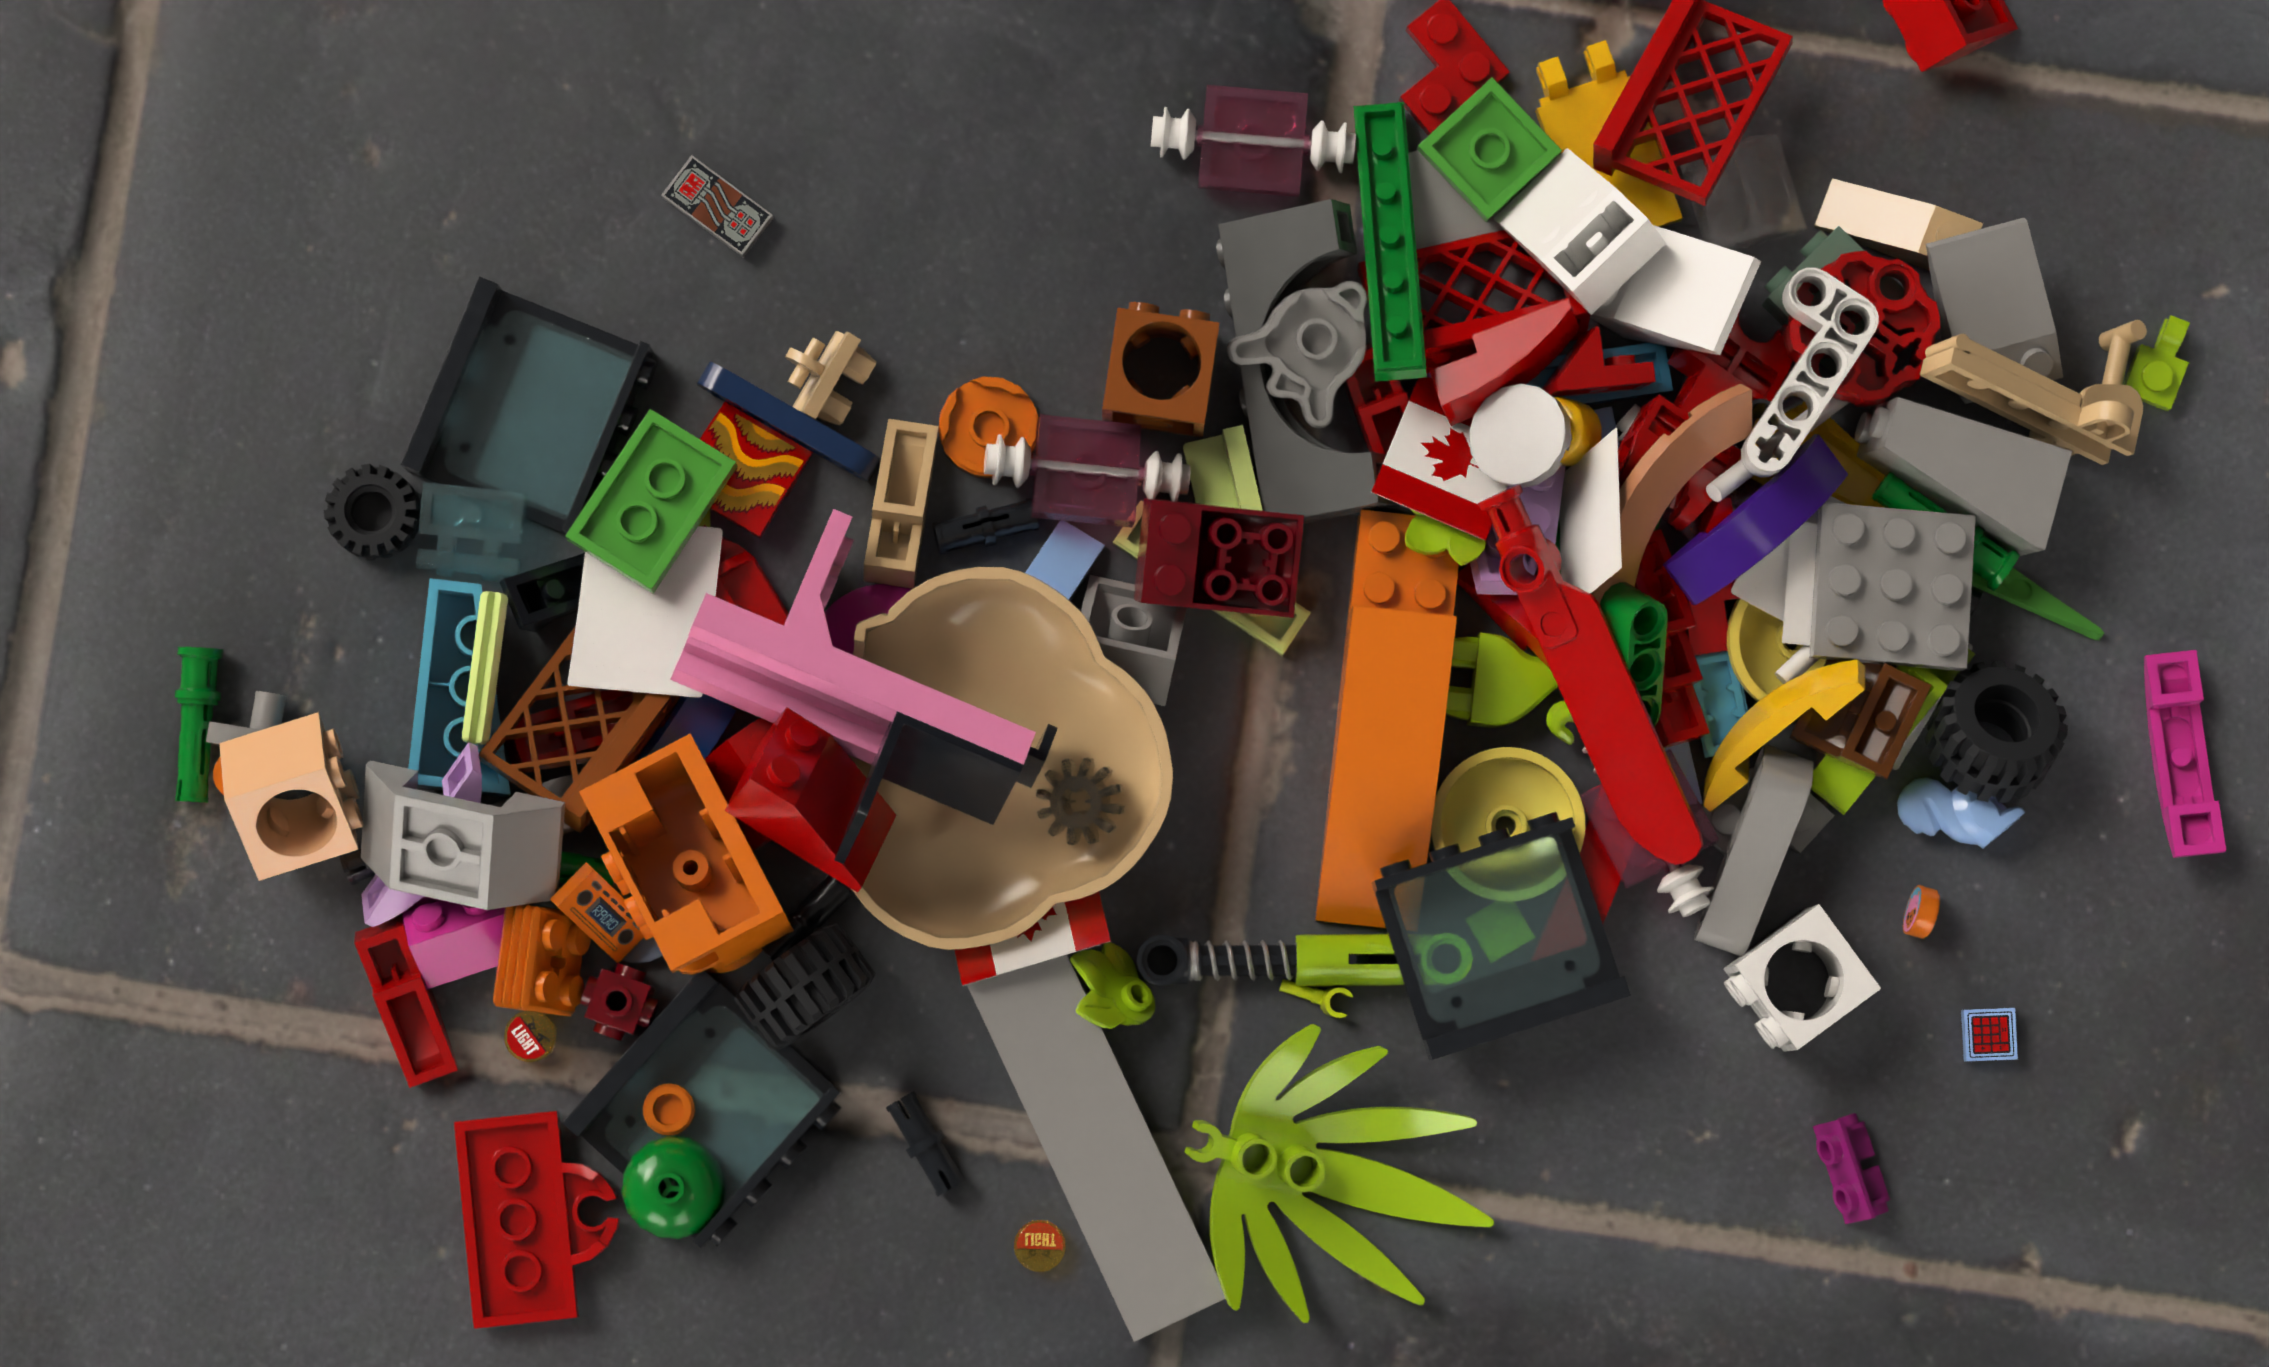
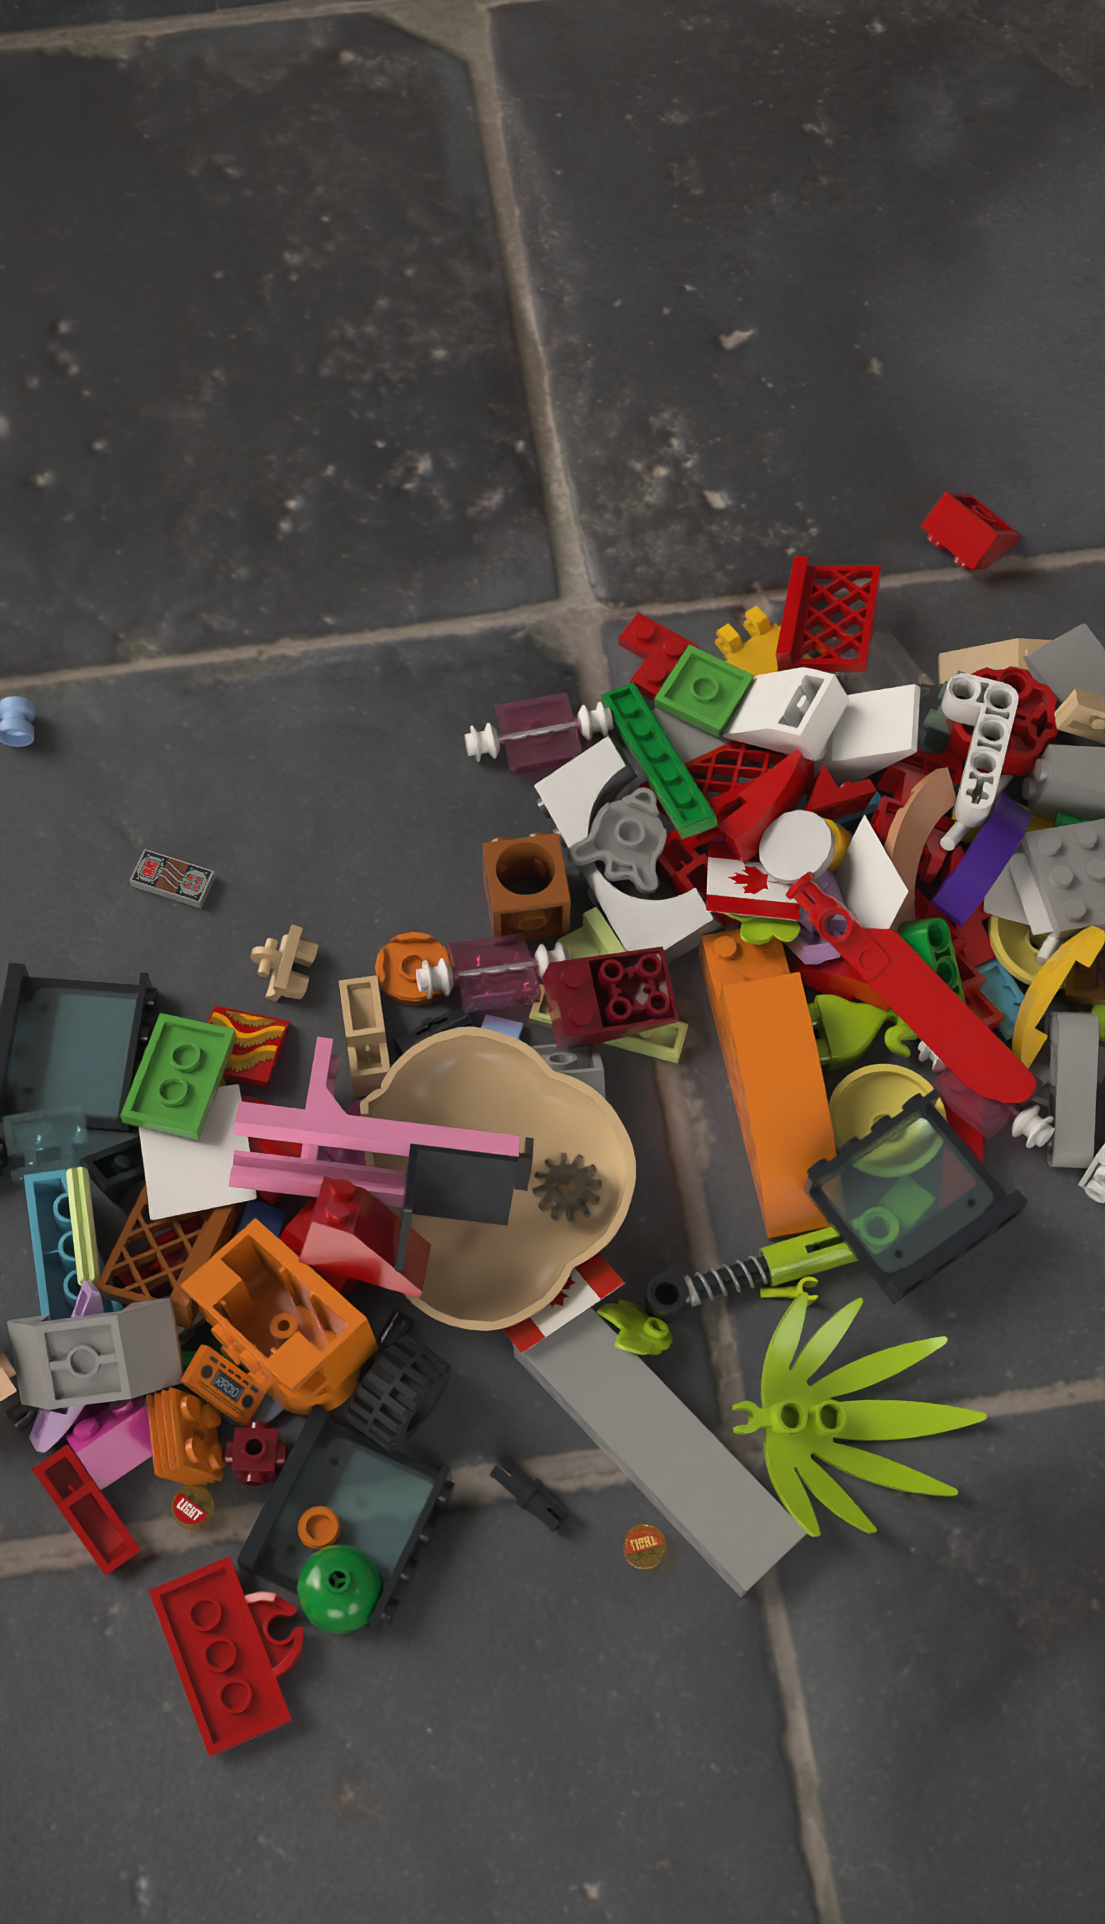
camera: 15 degrees left, 20 degrees down
dark blue beam [697,362,881,482] -> none

